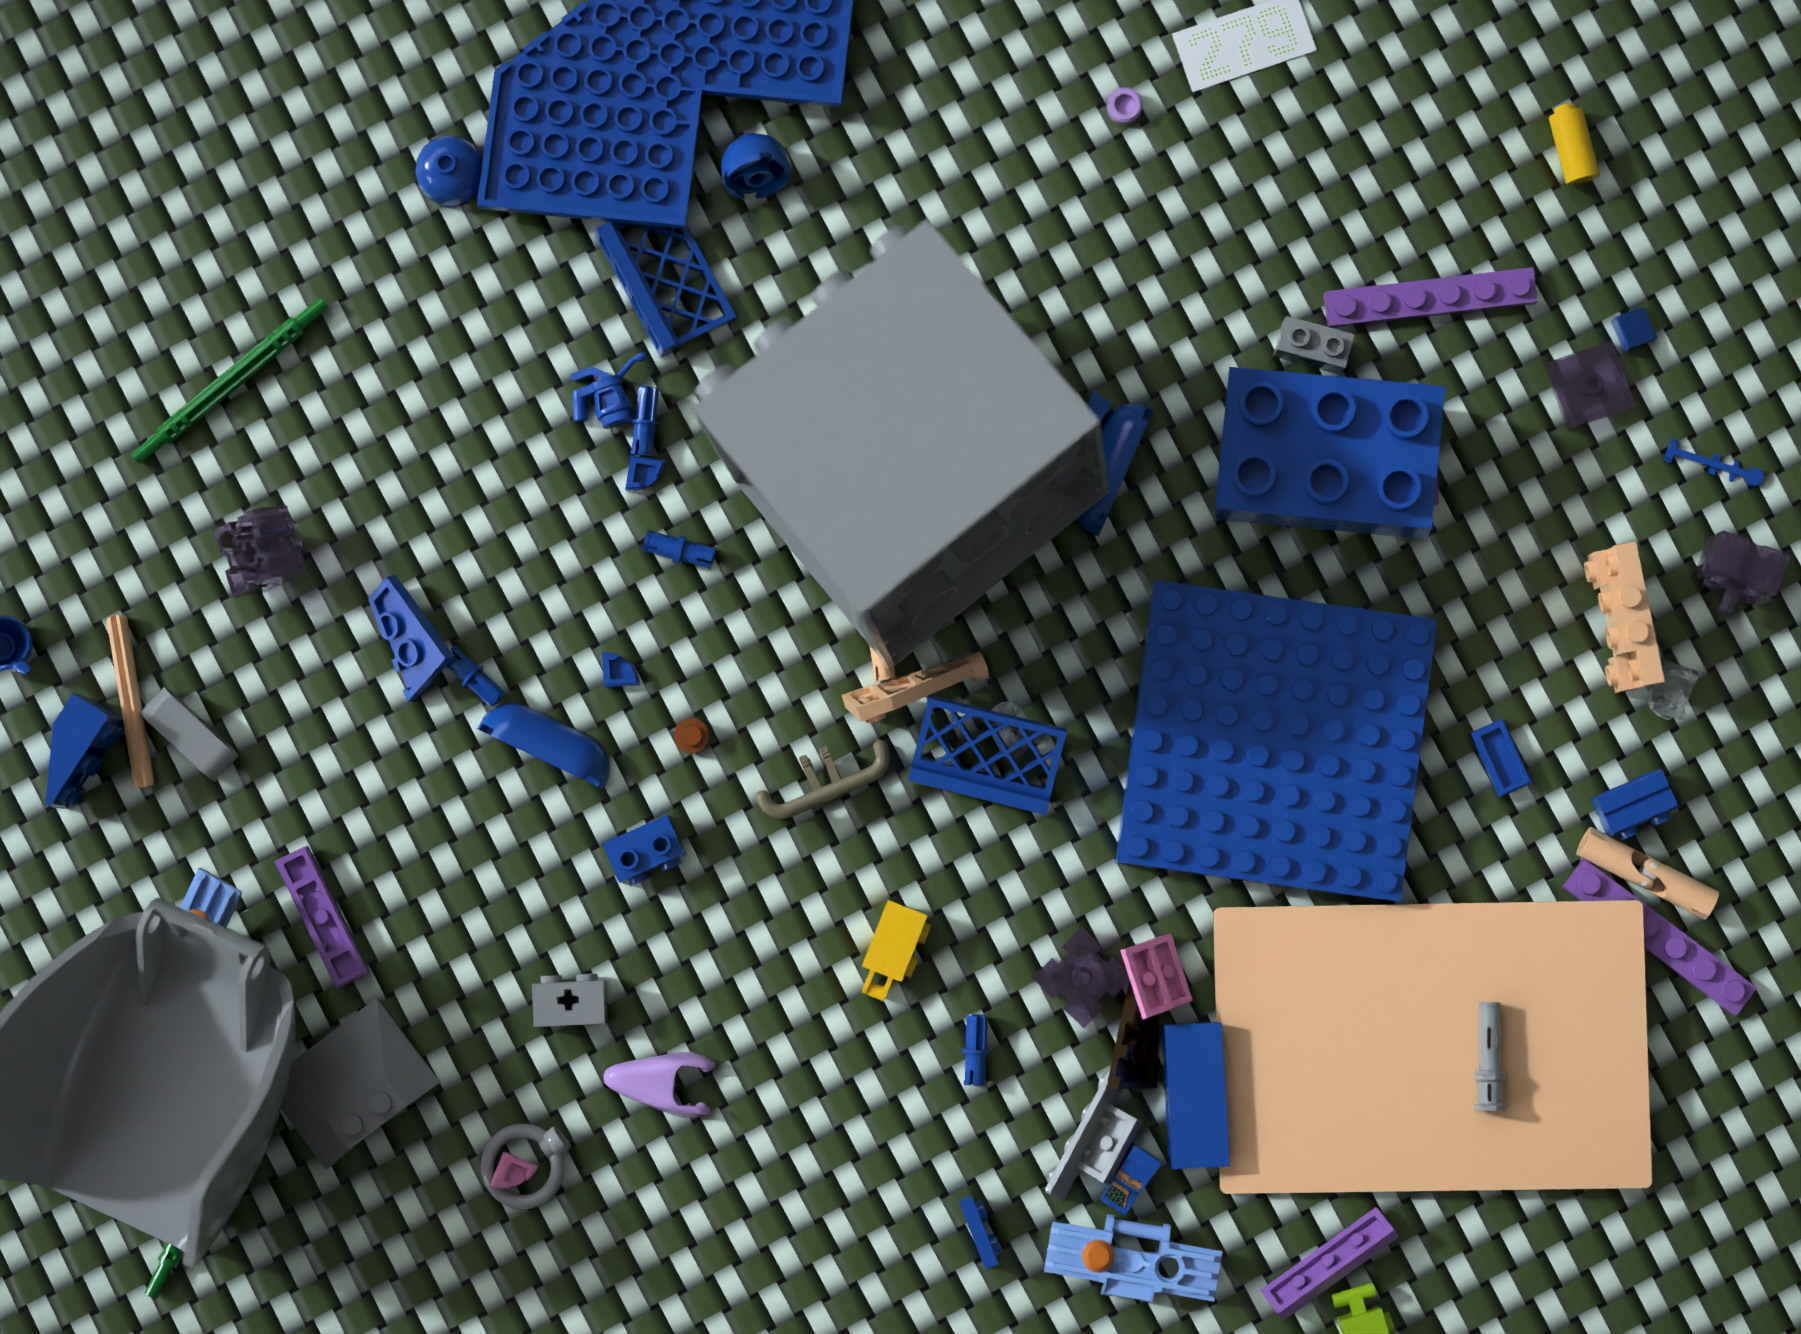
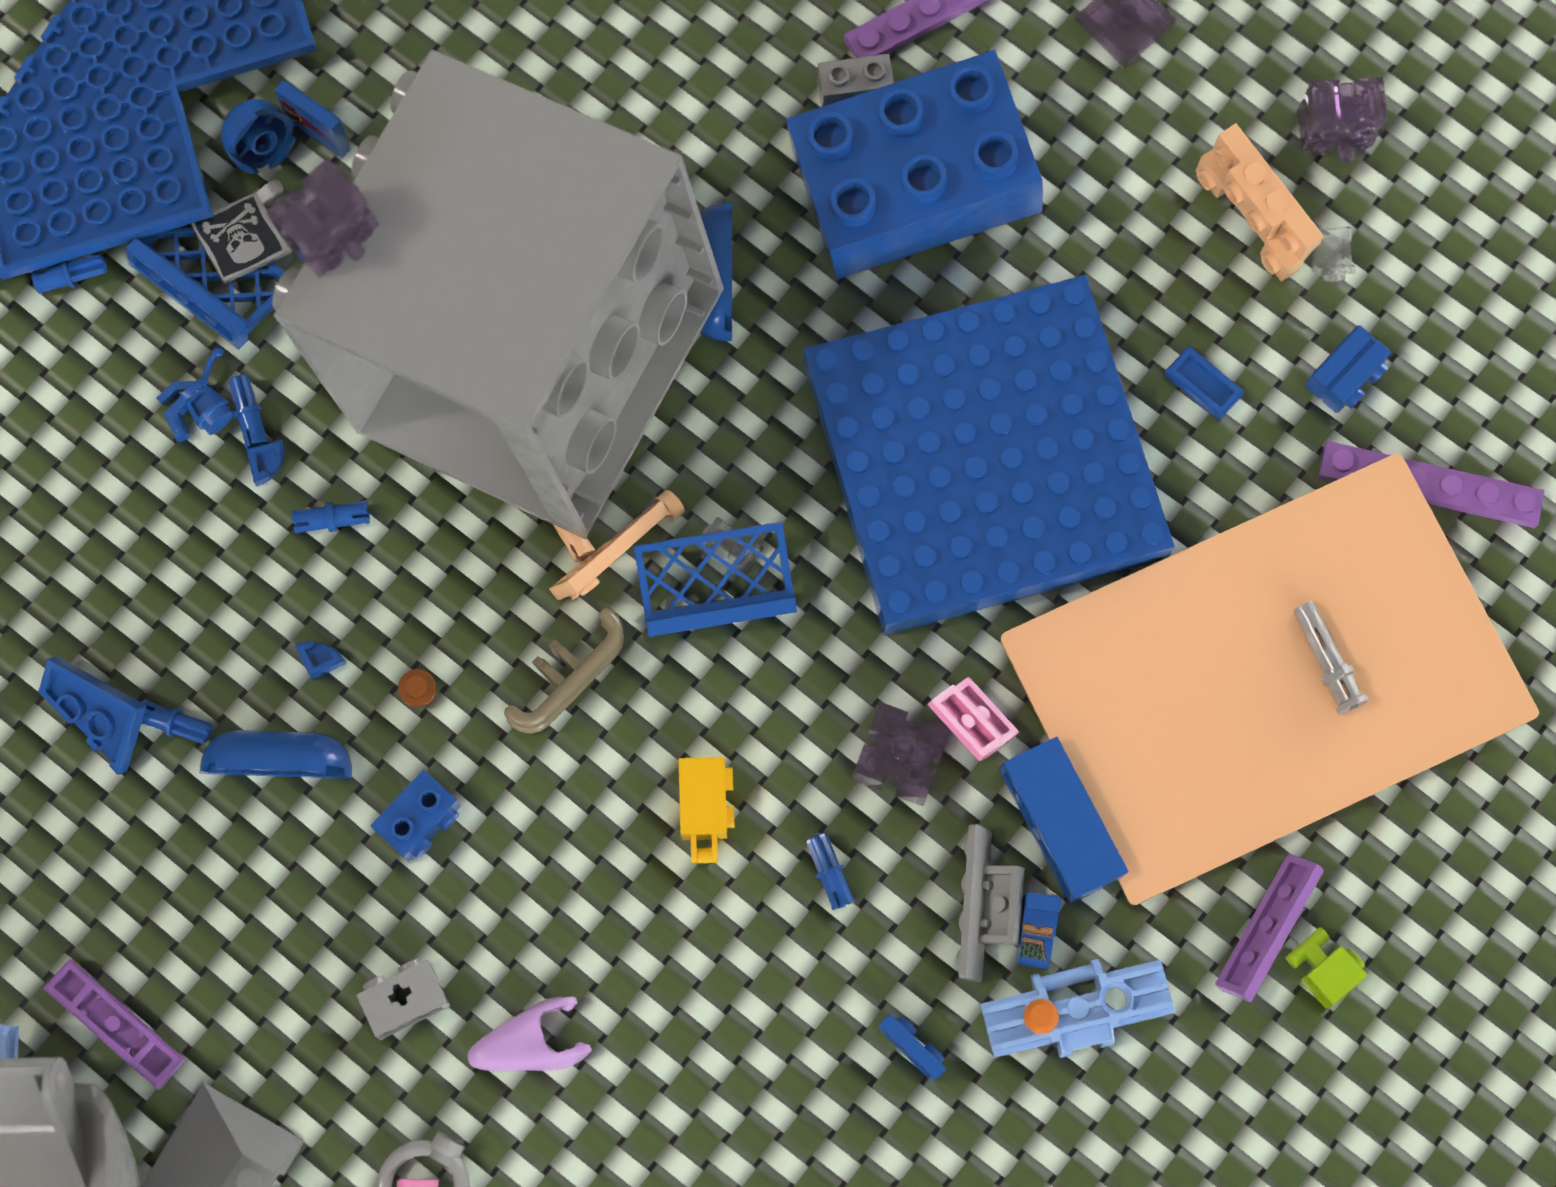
camera: 30 degrees left, 10 degrees down
dark brown wing [1106,980,1159,1089] -> none
light nougat piece [1576,827,1719,920] -> none
blue piece [1663,438,1764,487] -> none
none -> blue axle [32,254,107,294]
none -> flag [191,180,312,284]
none -> clear purple brick [266,158,379,279]
none -> blue tile [275,80,350,159]

